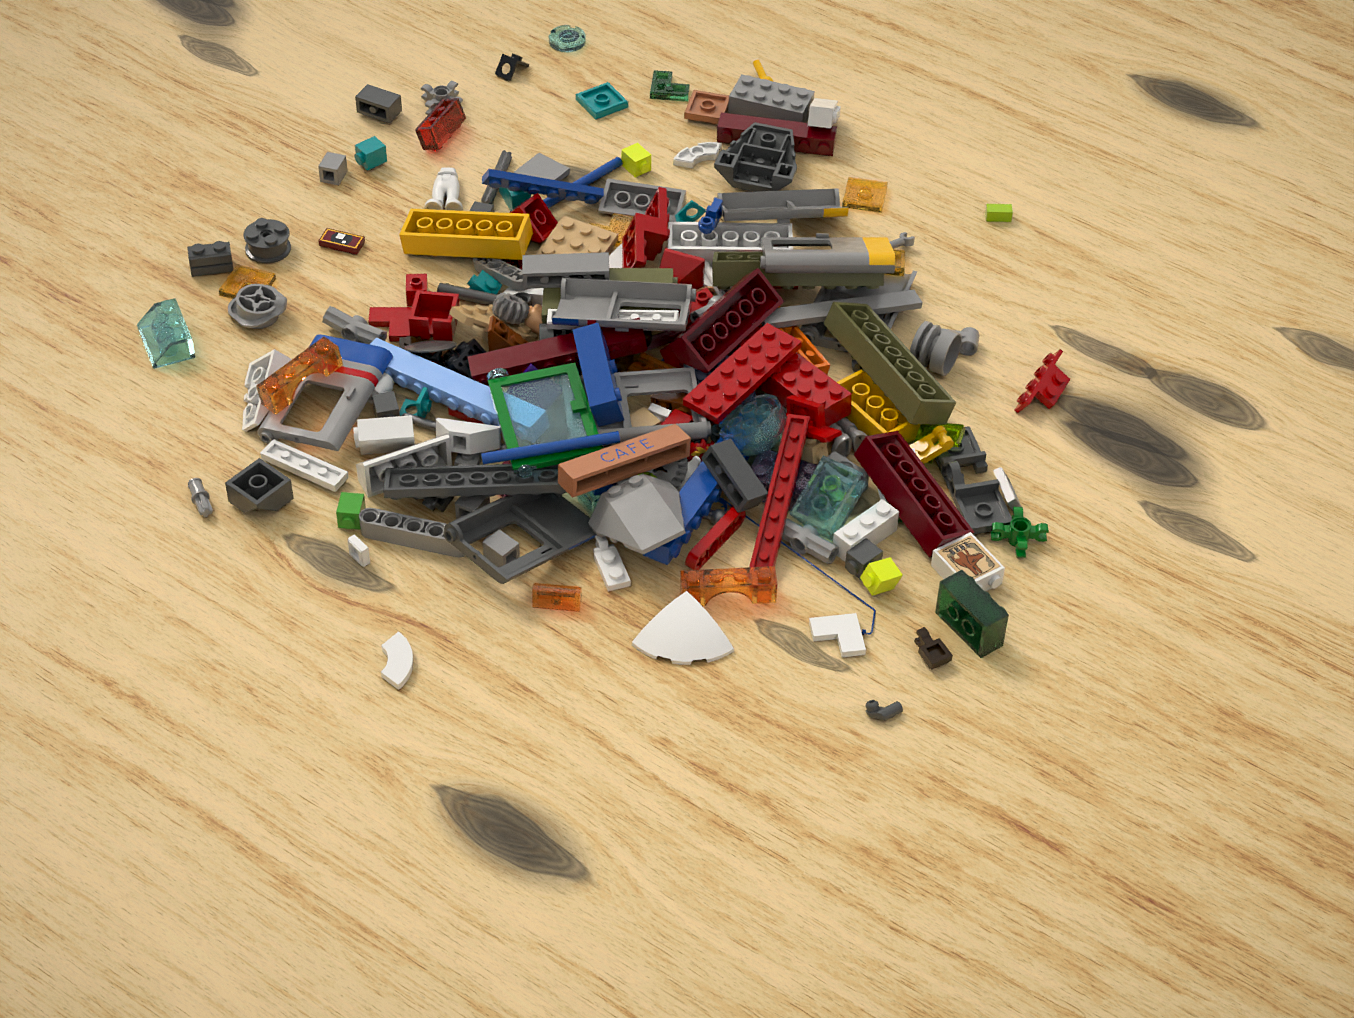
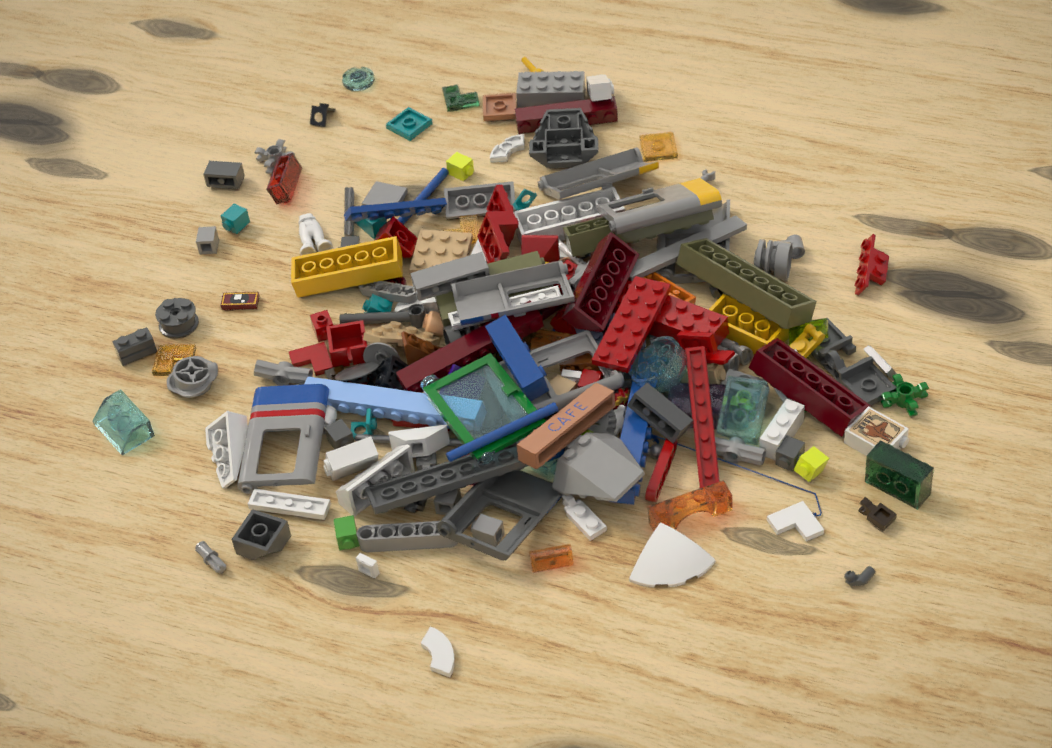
camera: 10 degrees left, 0 degrees up
clear orange arch [256,337,343,415] -> none
light grey gear [492,293,530,324] -> none
blue plate [698,198,723,234] -> none
lime piece [985,204,1013,222] -> none
none -> light grey dish [363,342,400,366]

